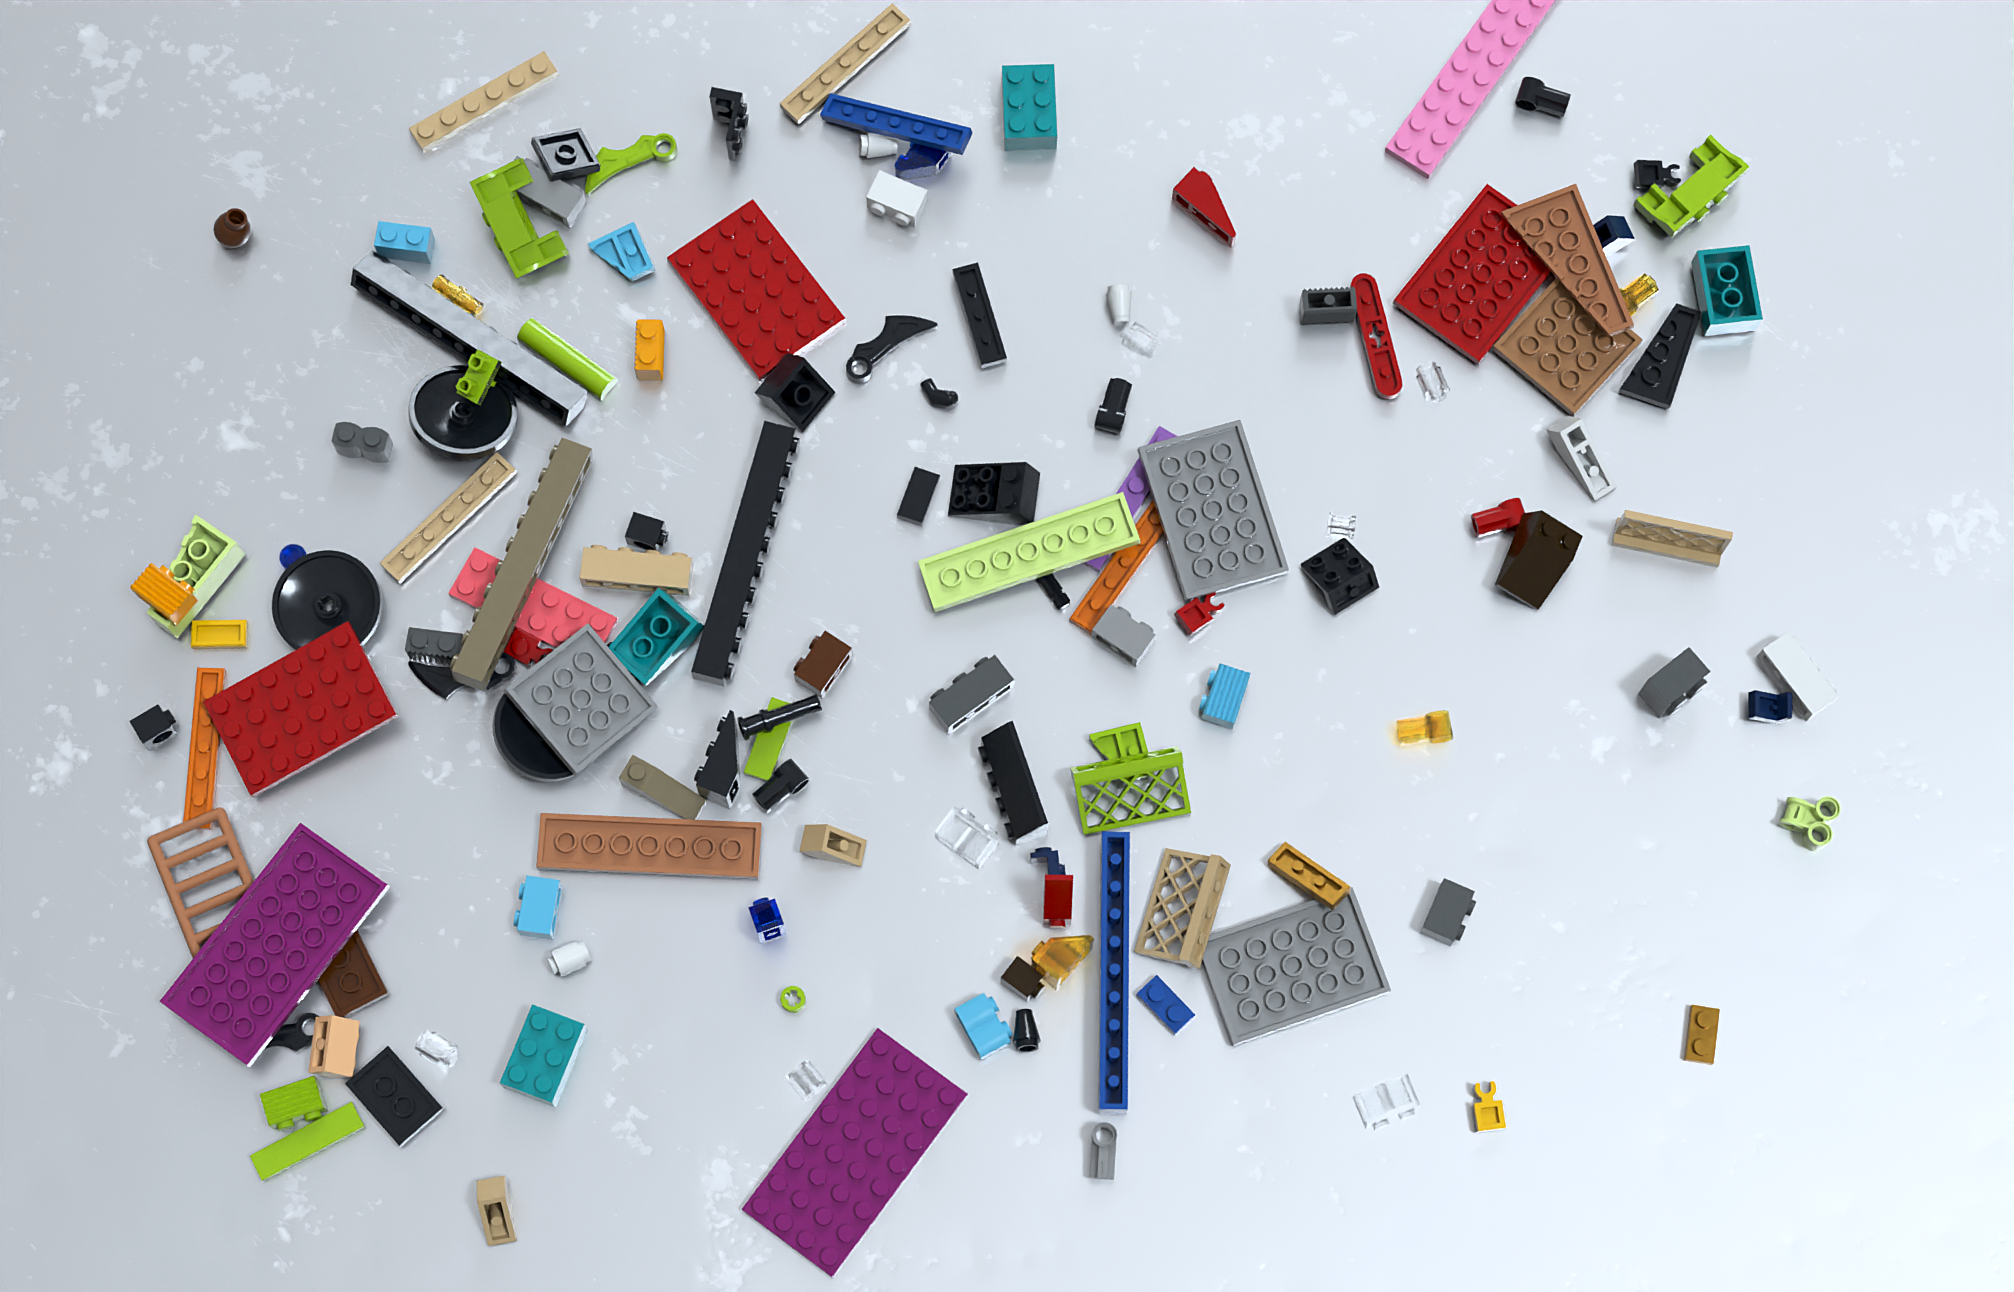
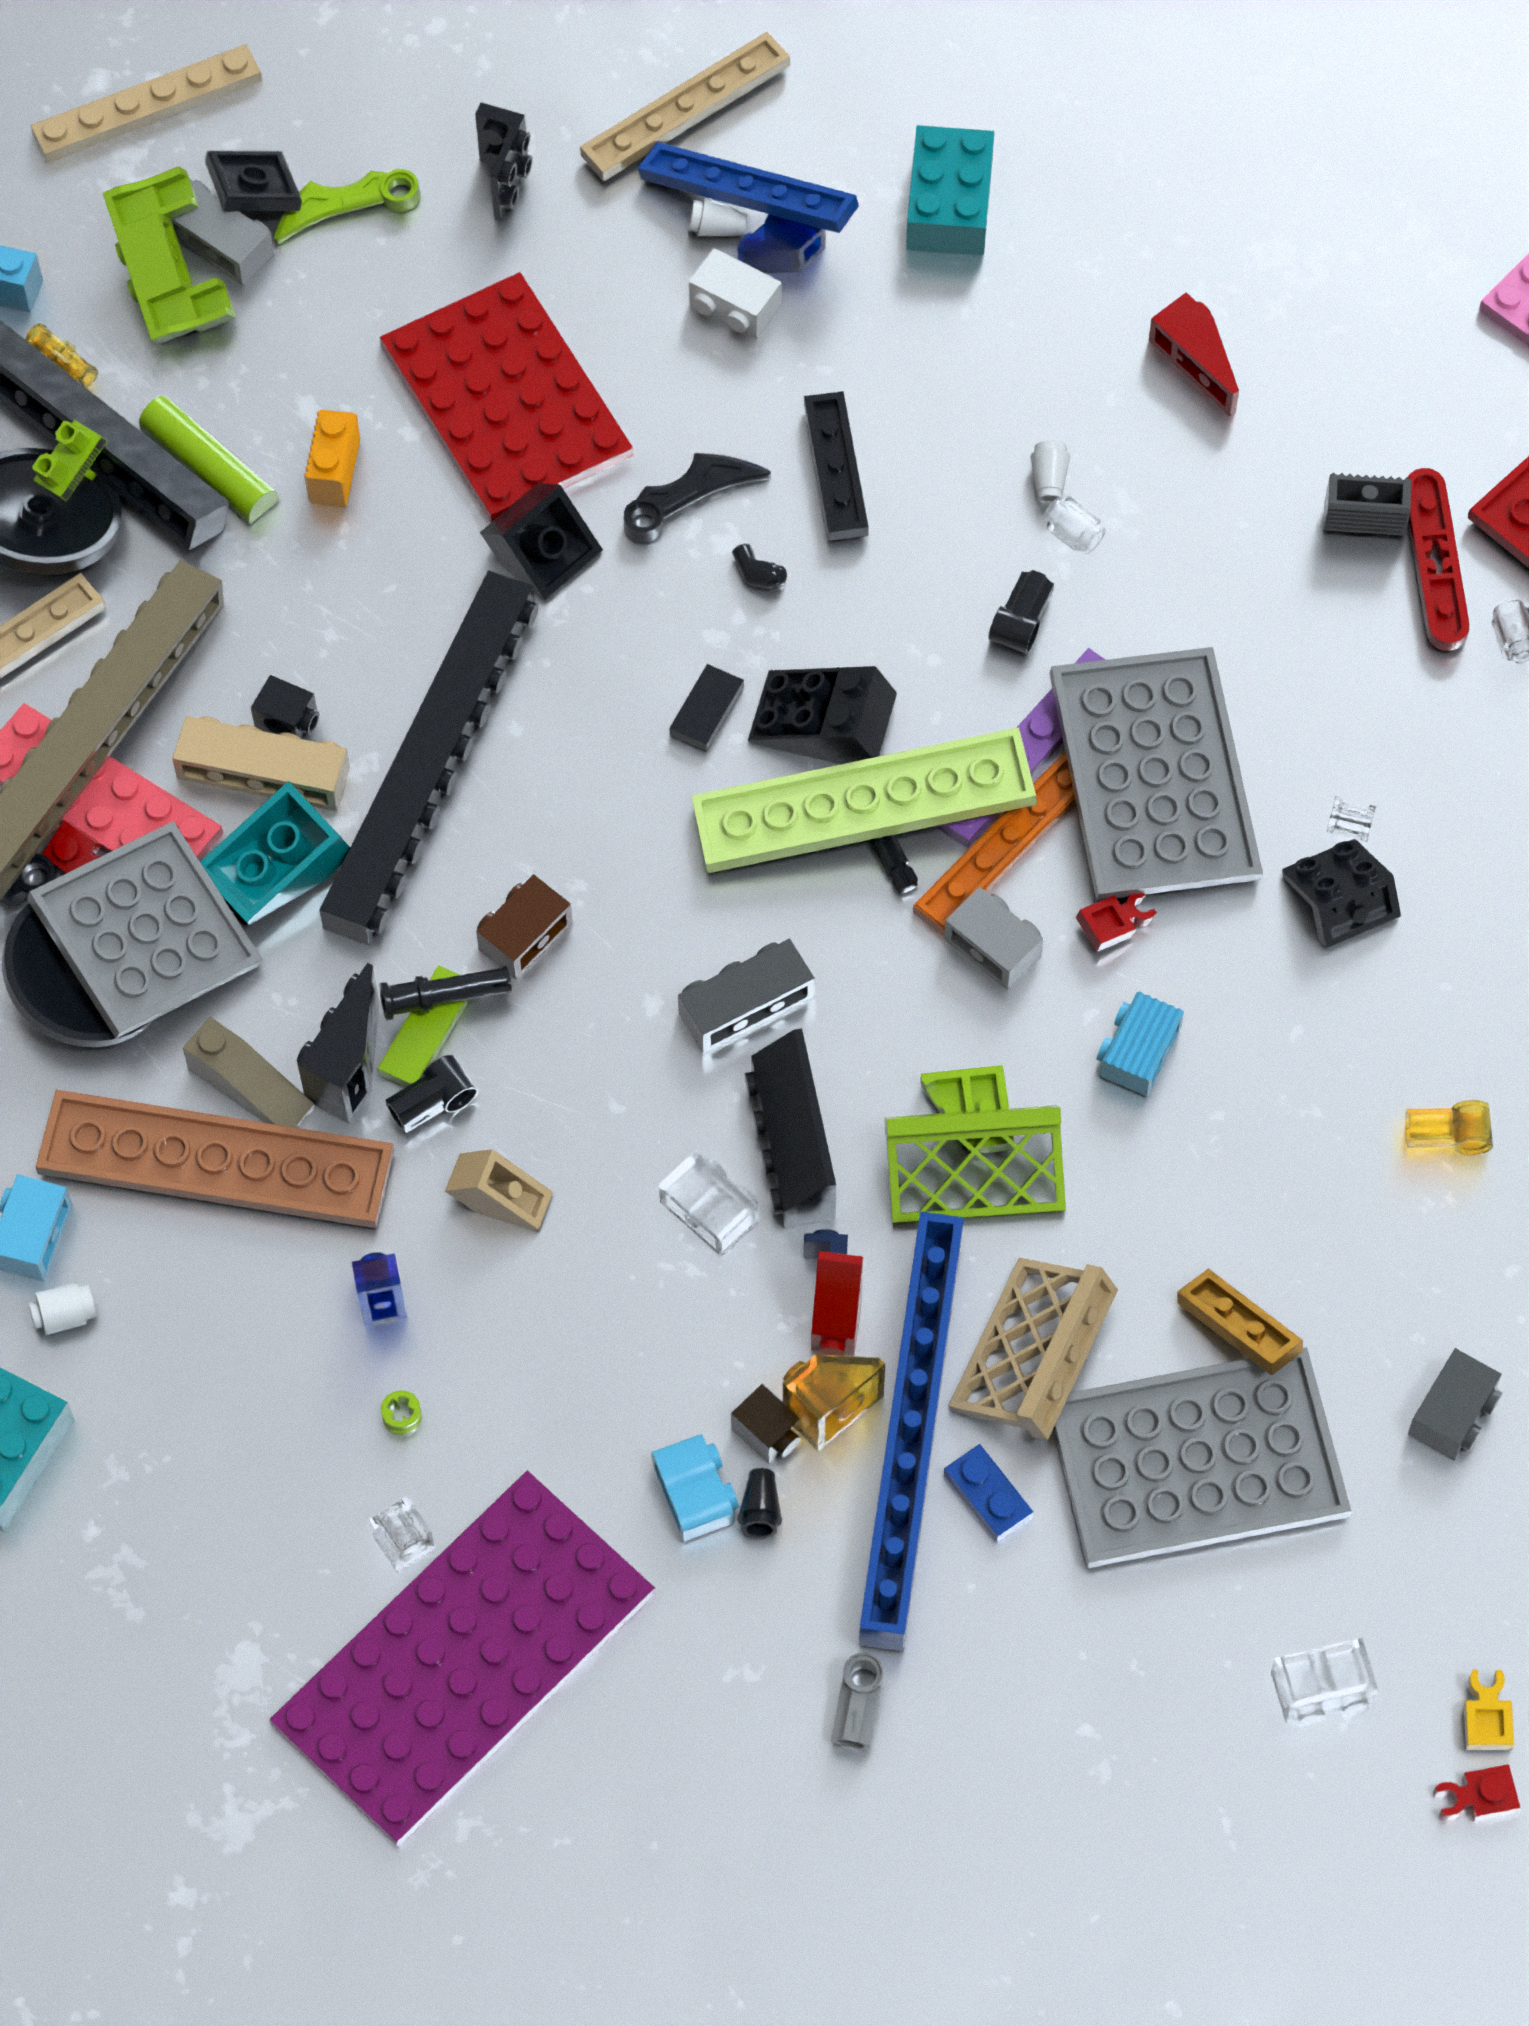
camera: 10 degrees right, 10 degrees down
medium azure wing [588,222,656,282] -> none
none -> red plate [1433,1764,1521,1822]

